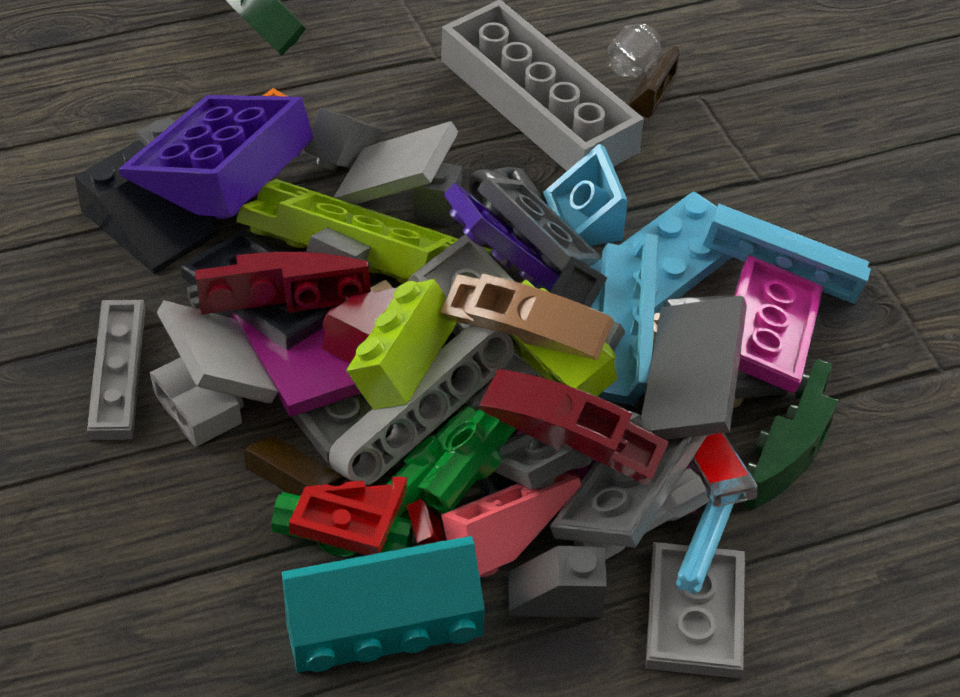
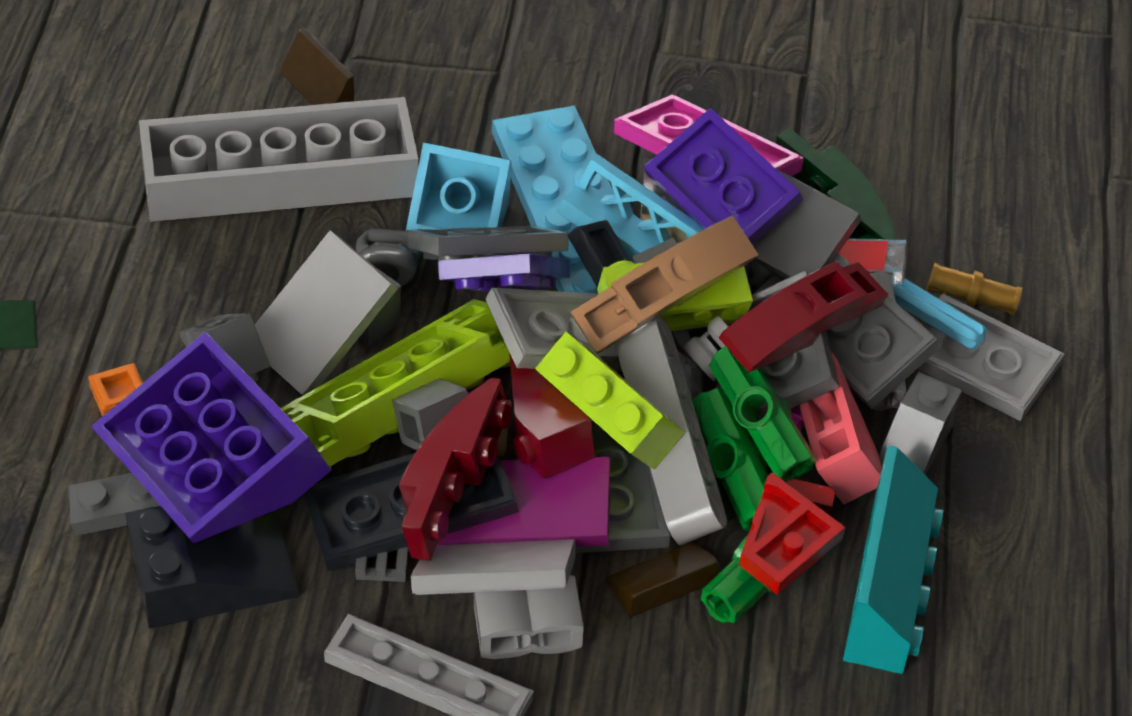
camera: 65 degrees left, 0 degrees up
clear head [607,23,661,78] -> none
medium azure fence [703,204,871,304] -> none
none -> dark purple plate [644,108,803,245]
none -> pearl gold pin [926,263,1022,315]

